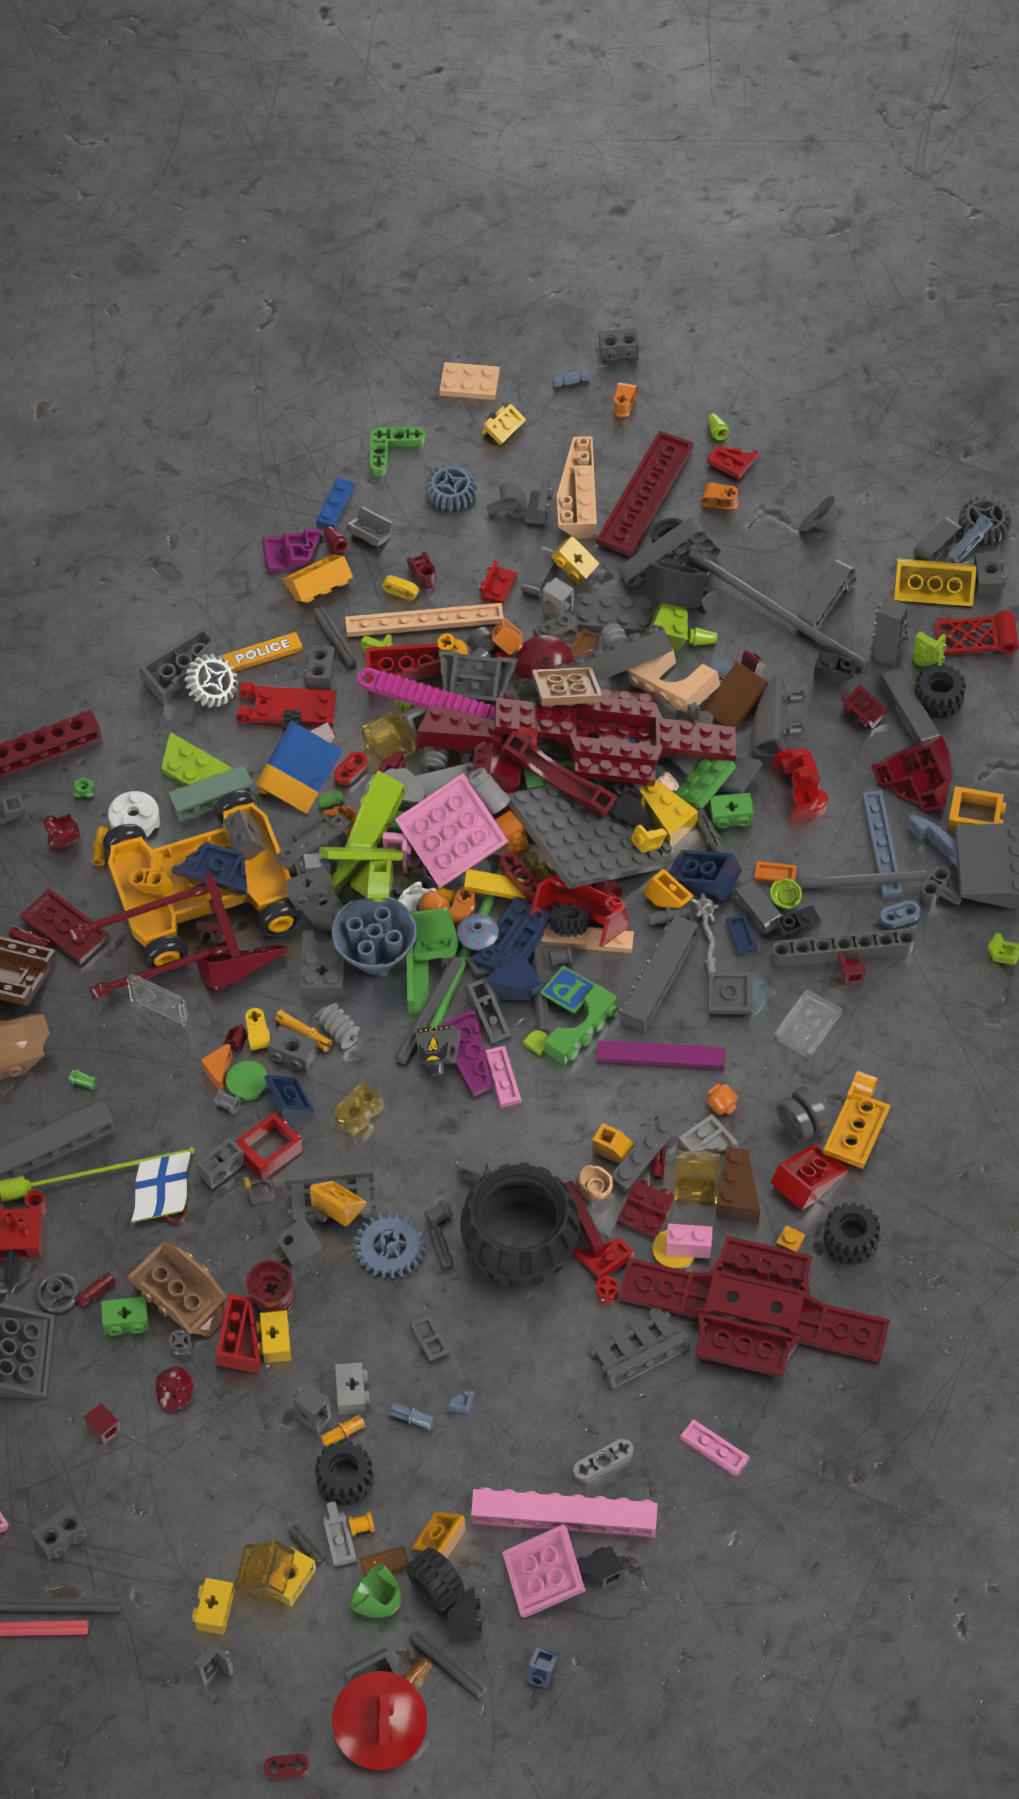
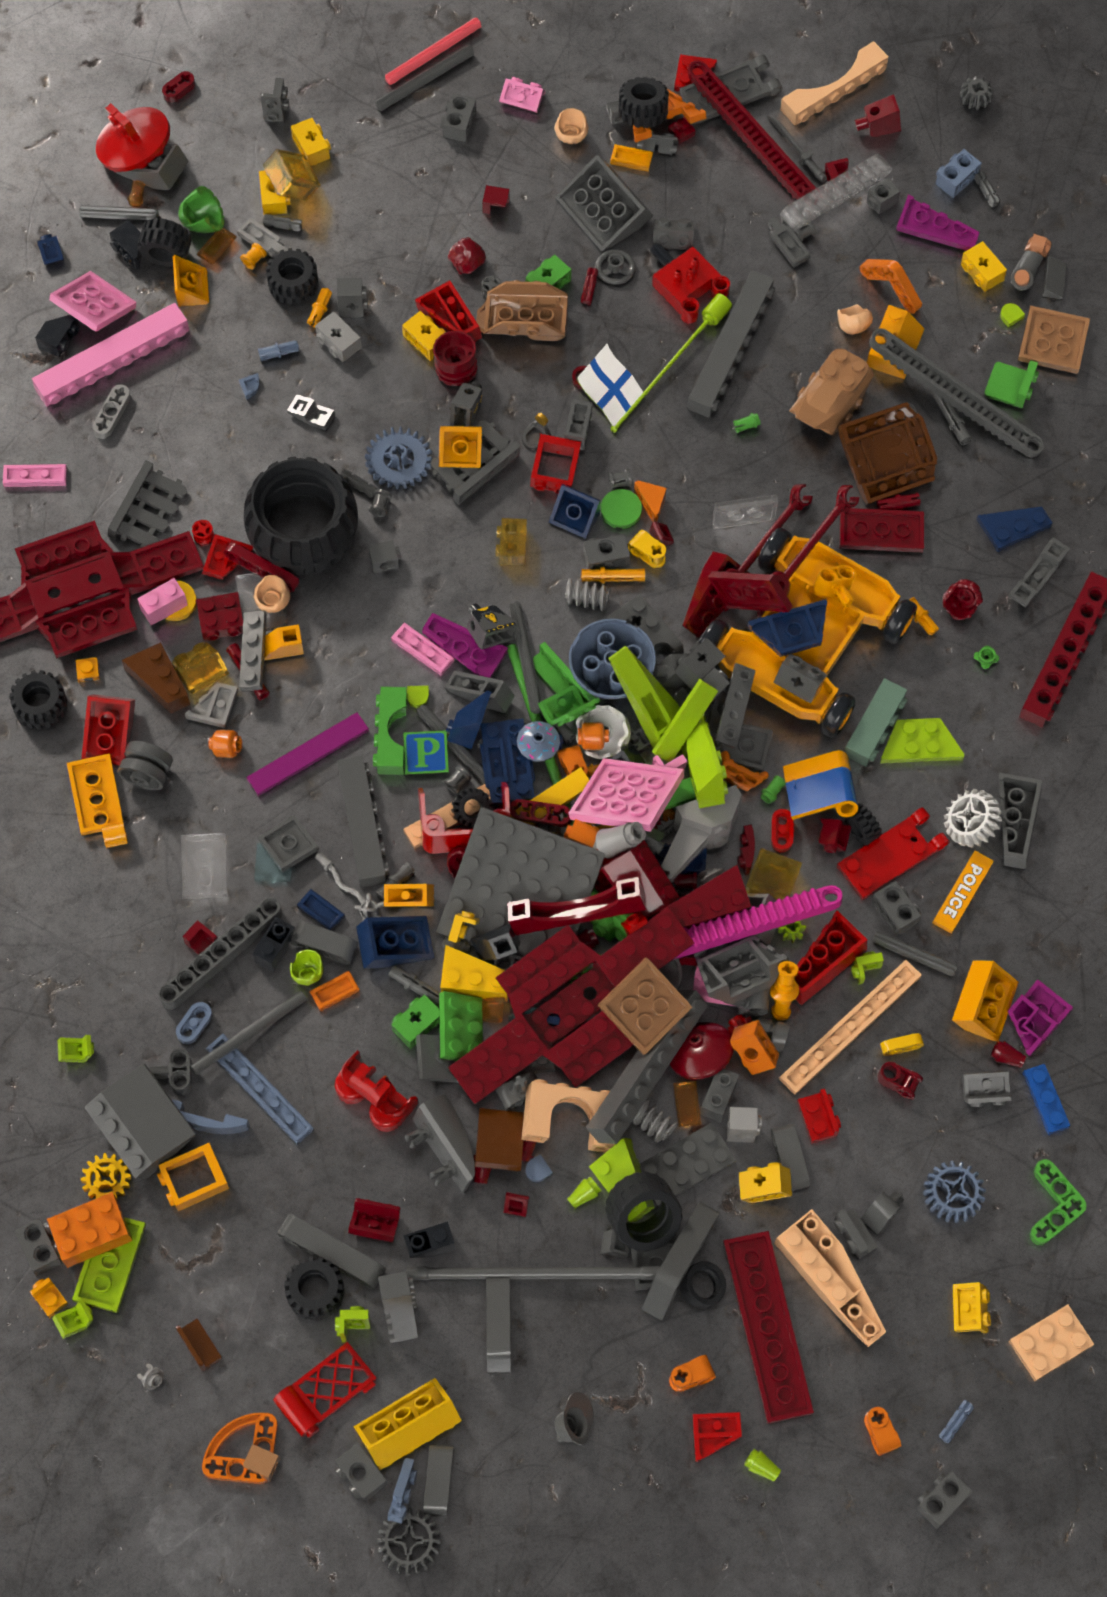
camera: 140 degrees right, 10 degrees up
white plate [108,791,160,837] -> none
dark red brick [871,735,952,812] -> none

